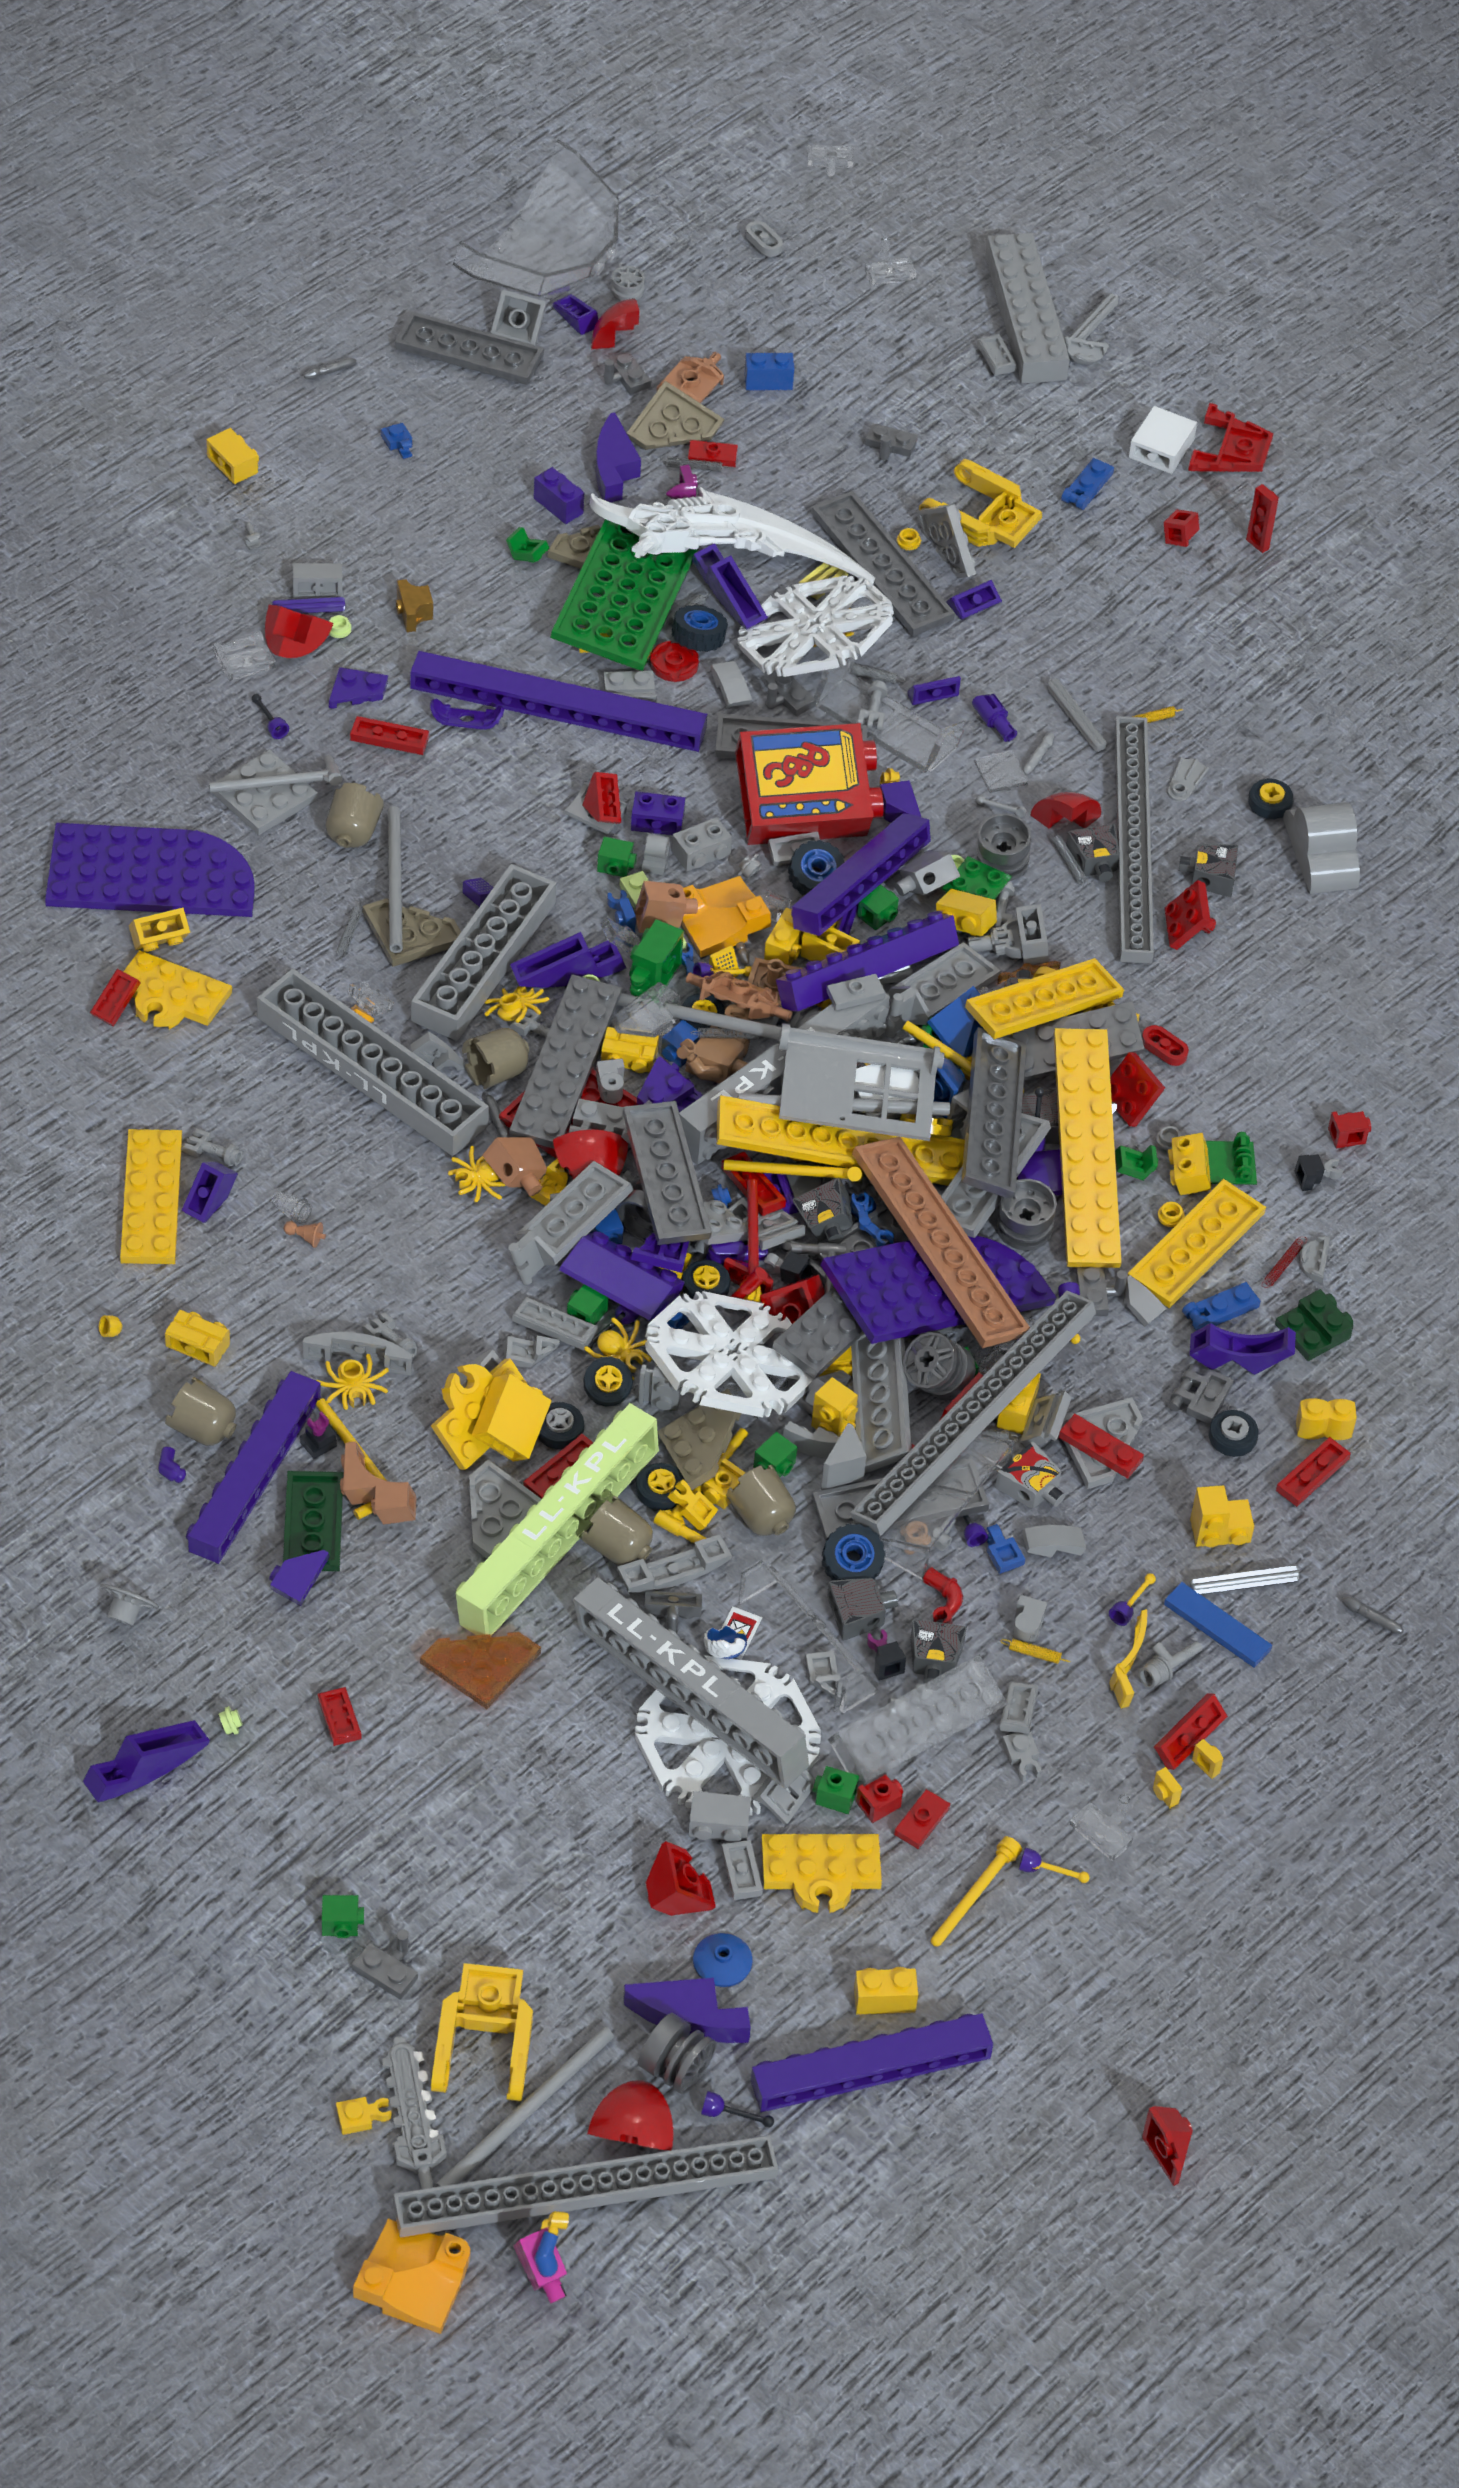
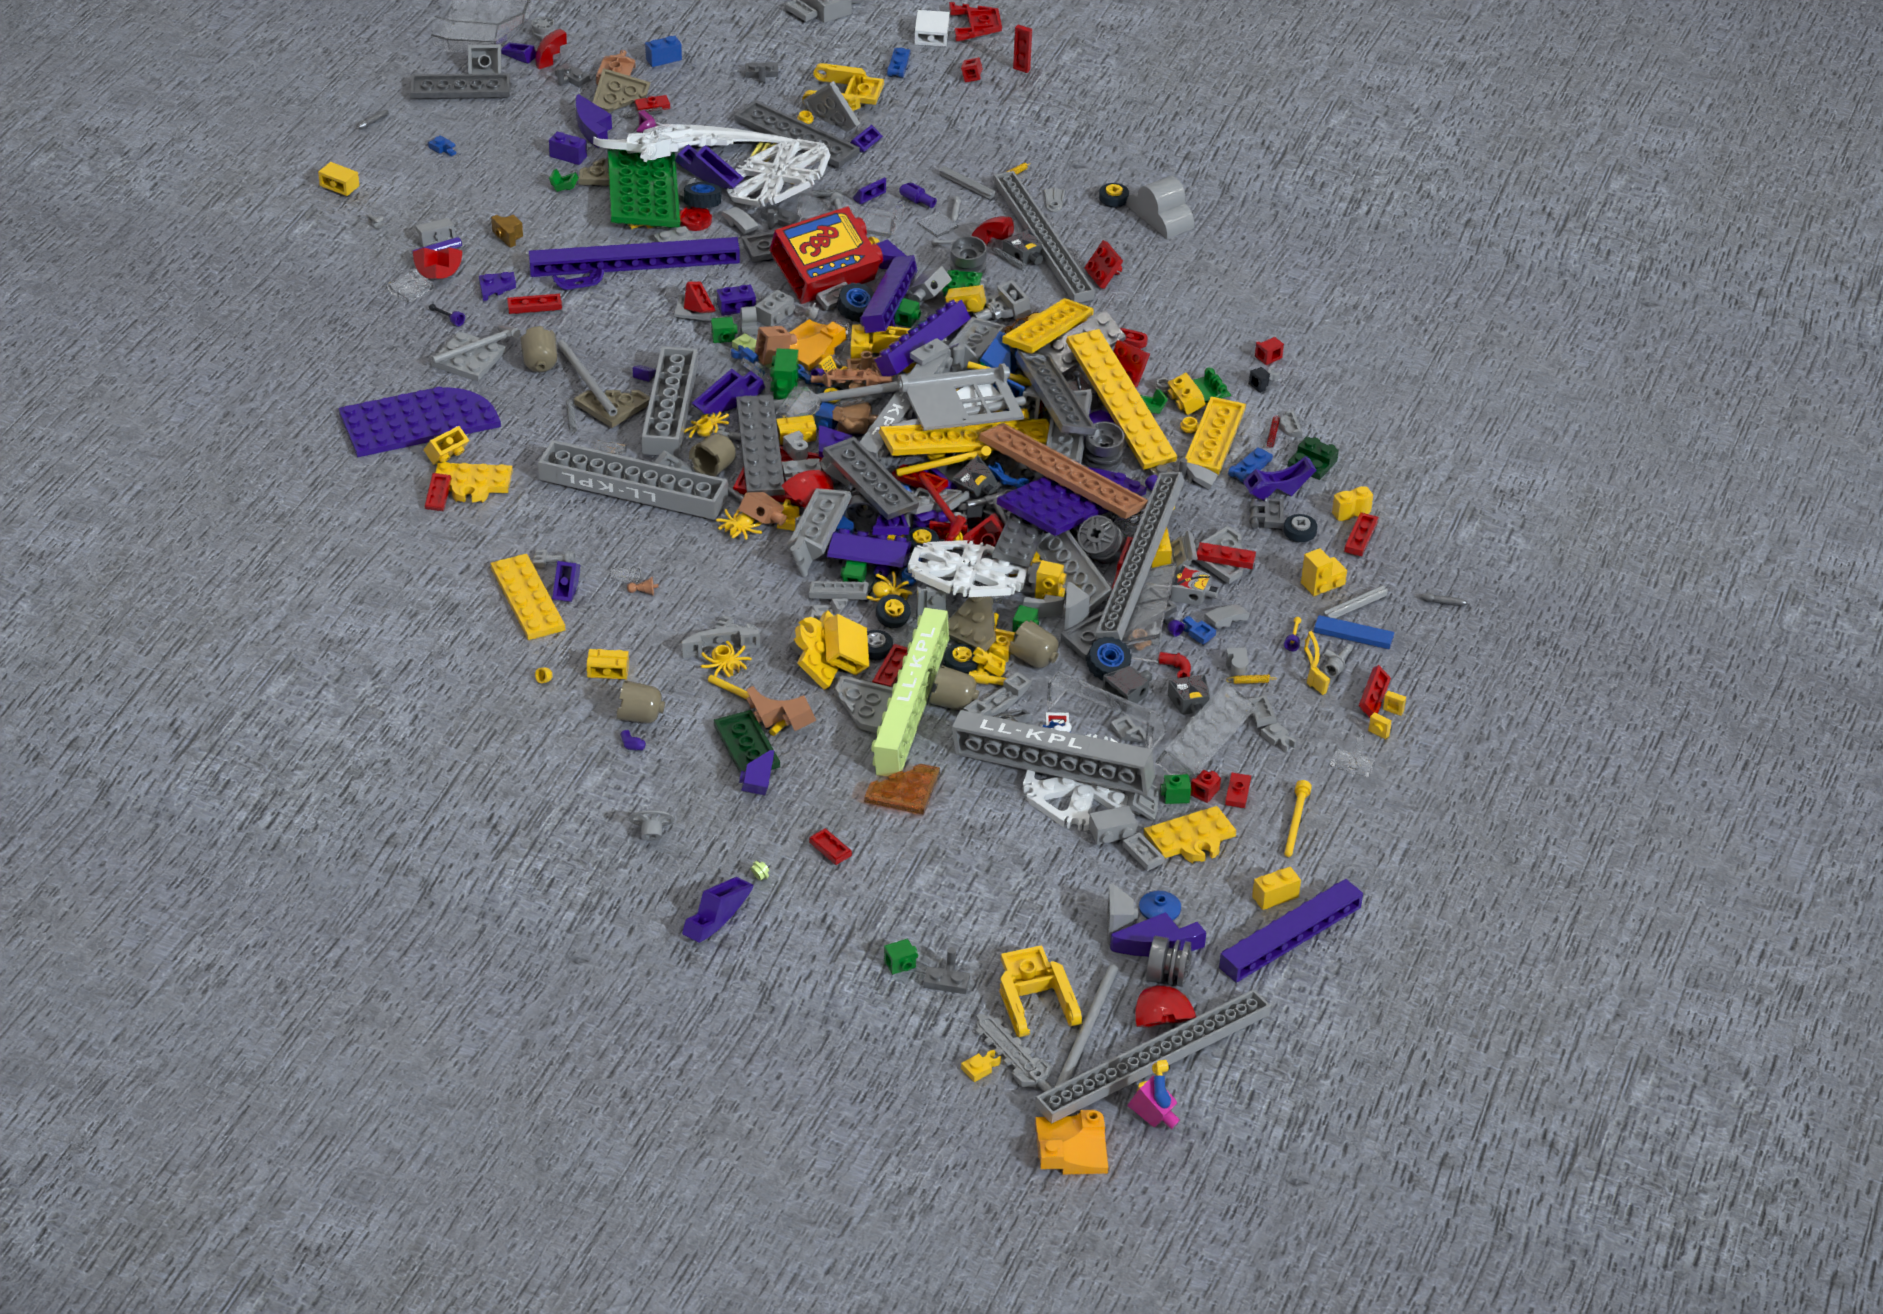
camera: 20 degrees left, 10 degrees down
dark purple brick [186,1371,321,1564] -> none
black piece [300,1411,337,1459] -> none
yellowish green plate [329,615,351,638] -> none
red slope [646,1841,716,1916] -> none
hinge [701,2091,774,2128] -> none
black piece [867,1629,906,1681] -> none
hinge [1019,1847,1090,1883] -> none
red slope [1142,2106,1192,2186] -> none
dark grey torso [1178,844,1238,897] -> none
none -> light grey slope [1107,884,1138,944]

